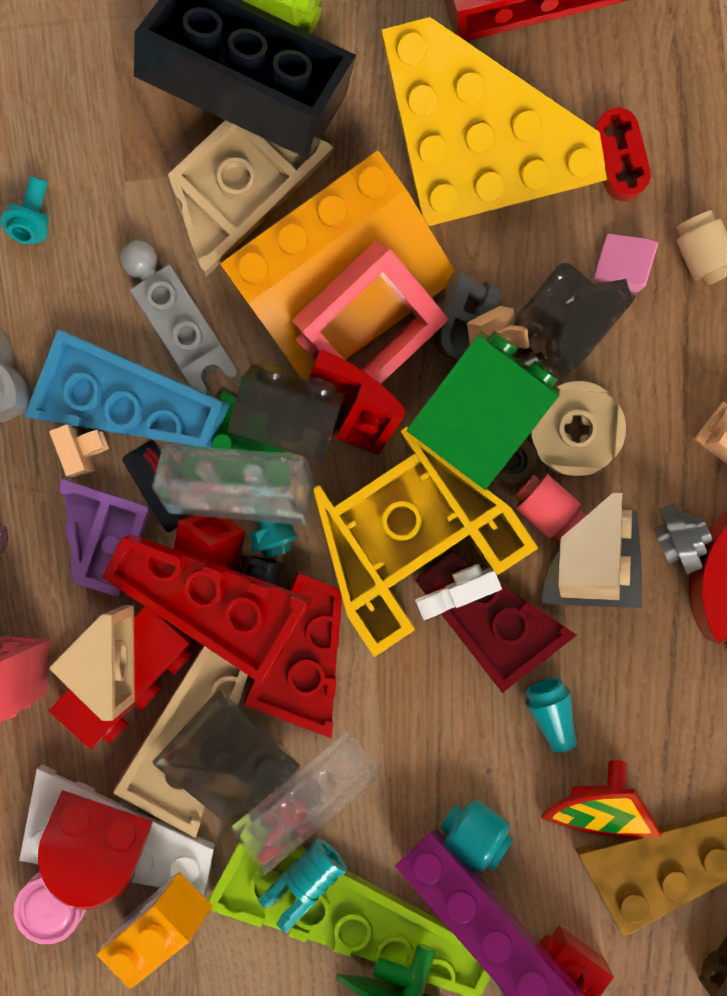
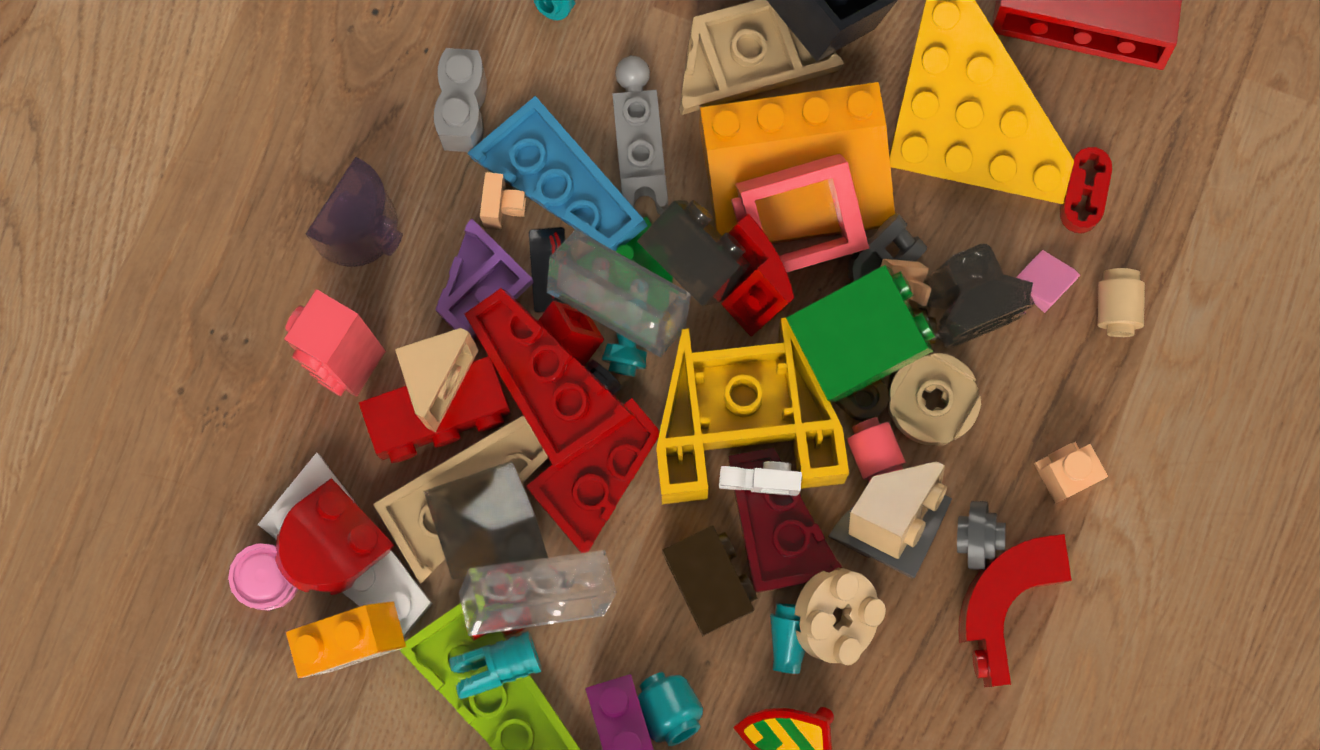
camera: 25 degrees right, 10 degrees down
none -> dark brown brick [662,525,758,637]
none -> tan plate [795,568,886,665]

